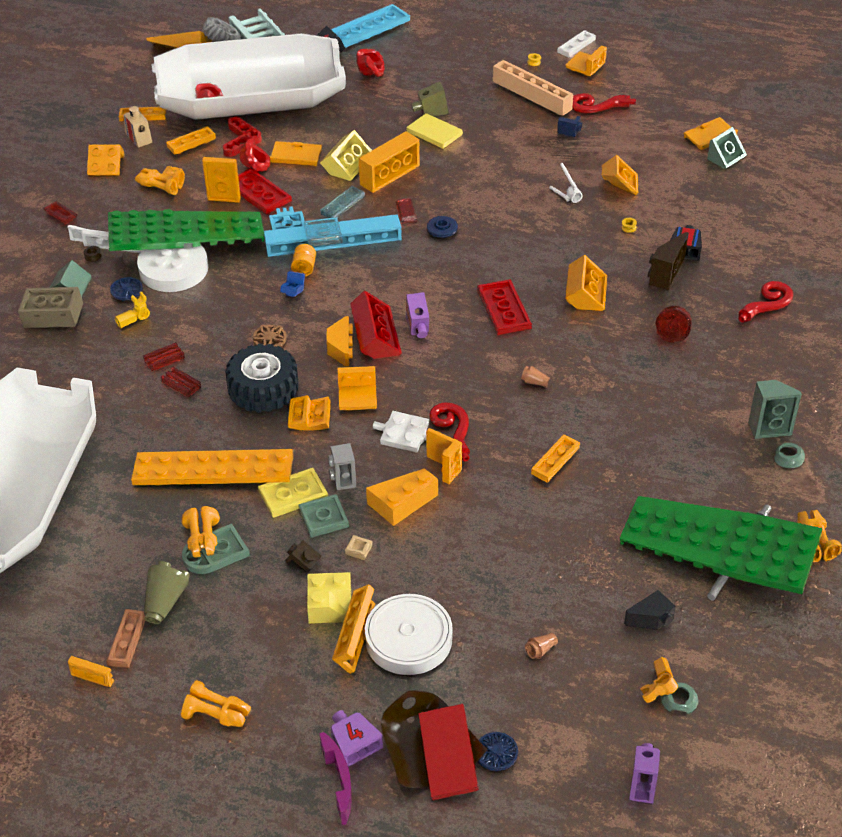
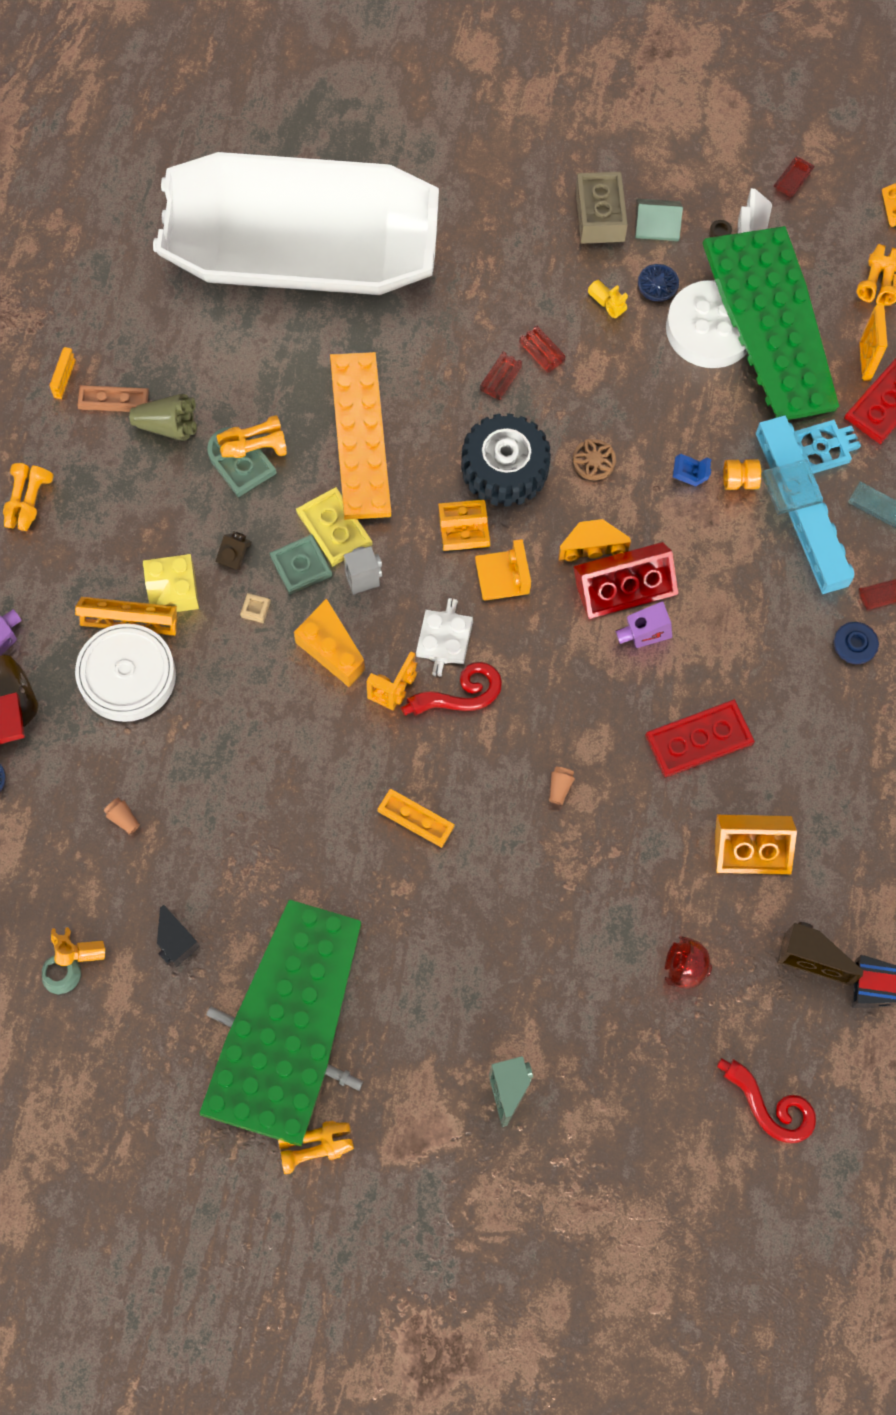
camera: 80 degrees right, 25 degrees up
sand green piece [774,443,805,468] -> none

